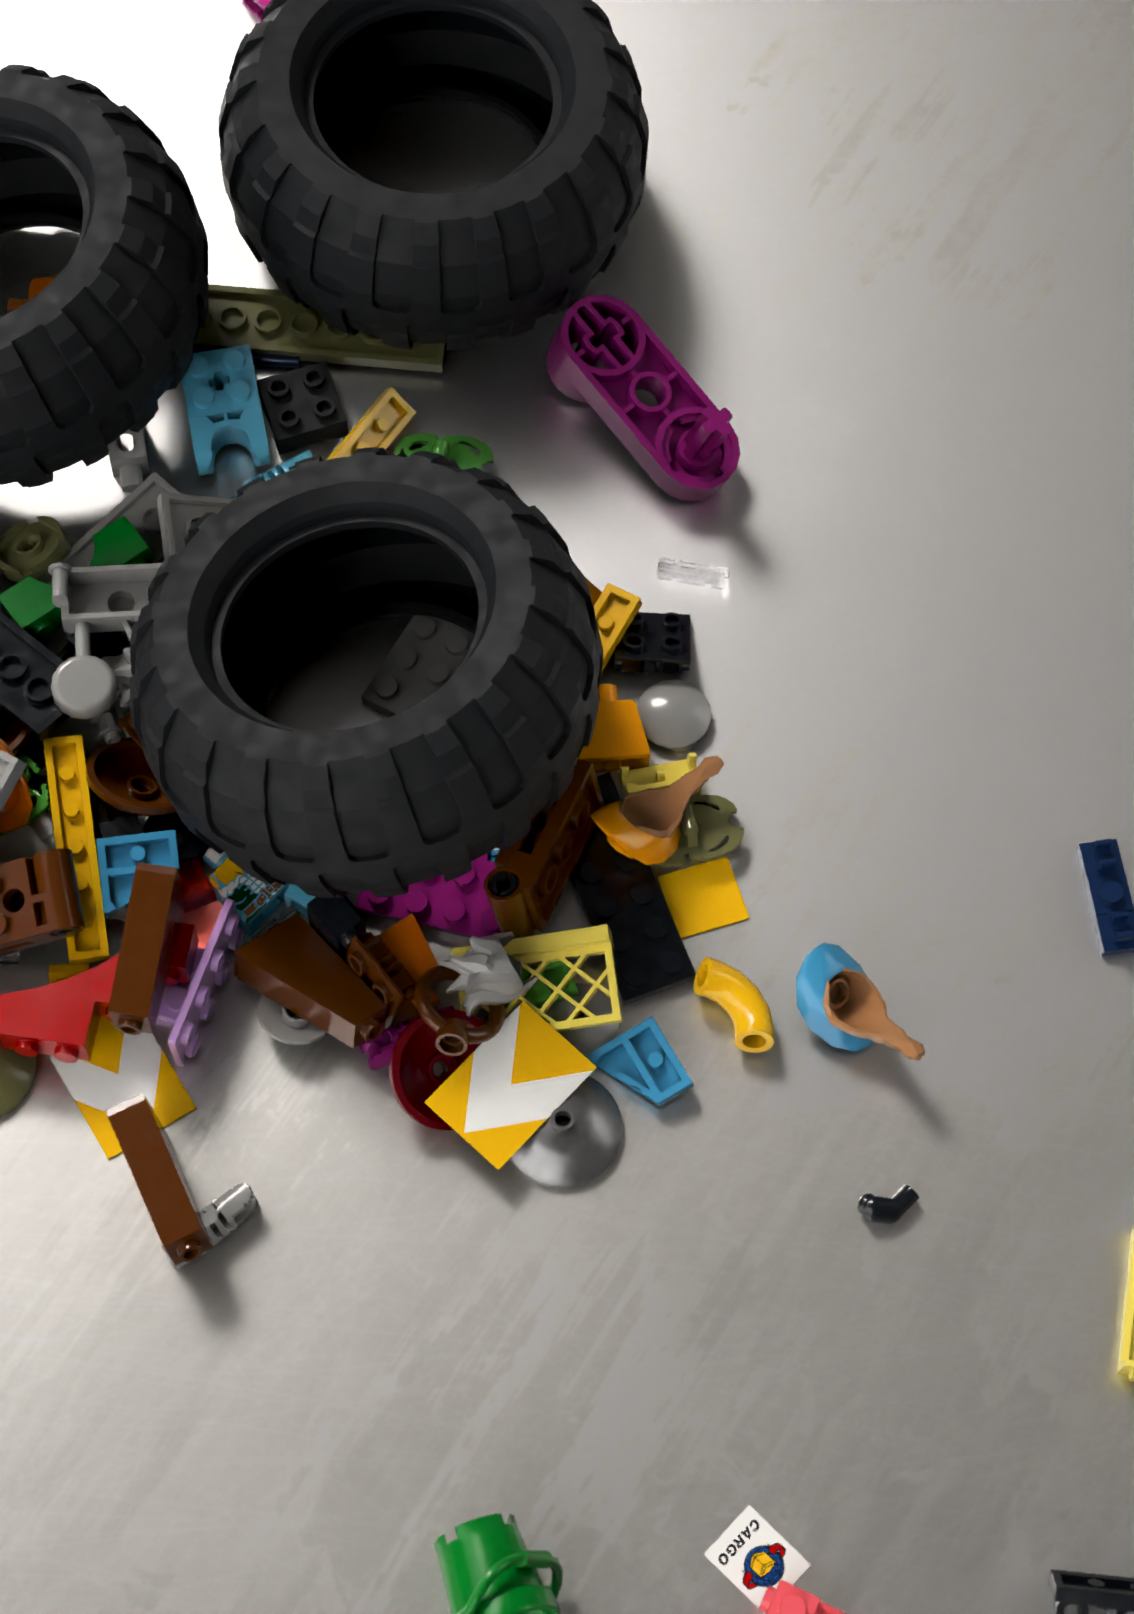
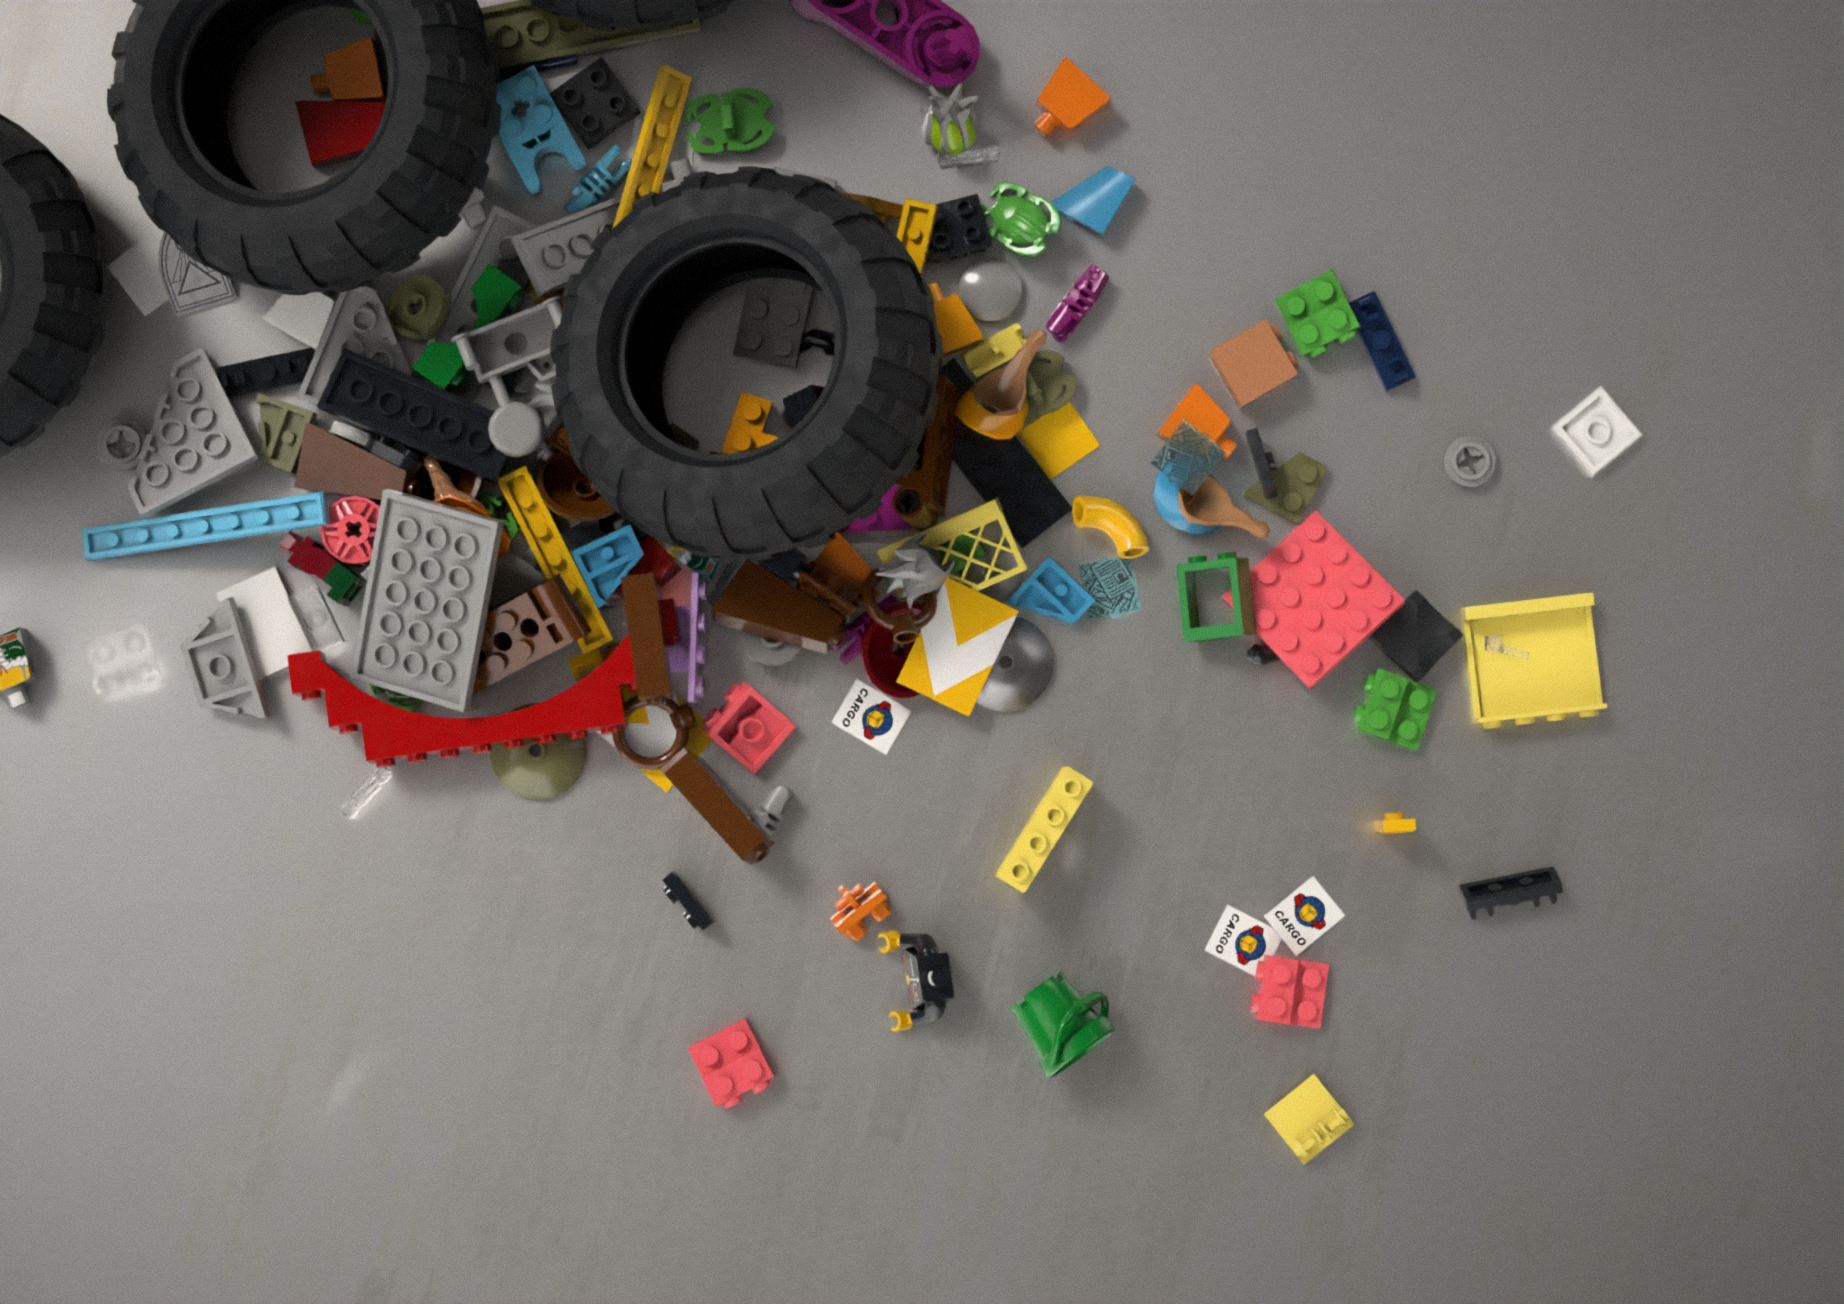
camera: 20 degrees left, 20 degrees up
none -> reddish brown piece [612,695,697,770]
none -> black plate [662,871,714,930]
none -> coral plate [688,1018,775,1109]
none -> coral plate [702,681,796,775]
none -> orange hips [830,882,891,941]
none -> white sticker [831,679,912,755]
none -> black torso [878,930,954,1031]
none -> light grey hair [919,83,979,158]
none -> bright green shield [981,181,1062,257]
none -> light yellow fence [995,766,1093,893]
none -> orange torso [1033,57,1111,138]
none -> magenta hinge [1046,264,1110,343]
none -> dark azure slope [1051,166,1135,236]
none -> clear light blue piece [1078,556,1140,619]
none -> clear light blue piece [1151,420,1226,496]
none -> orange torso [1157,383,1238,459]
none -> green window [1176,552,1256,642]
none -> nougat piece [1207,319,1299,410]
none -> coral plate [1222,511,1405,690]
none -> olive wing [1243,452,1328,524]
none -> black plate [1245,428,1278,500]
none -> white sticker [1264,876,1346,956]
none -> bright green plate [1275,269,1362,359]
none -> bright green plate [1352,668,1438,751]
none -> black brick [1369,590,1464,682]
none -> yellow plate [1374,812,1416,834]

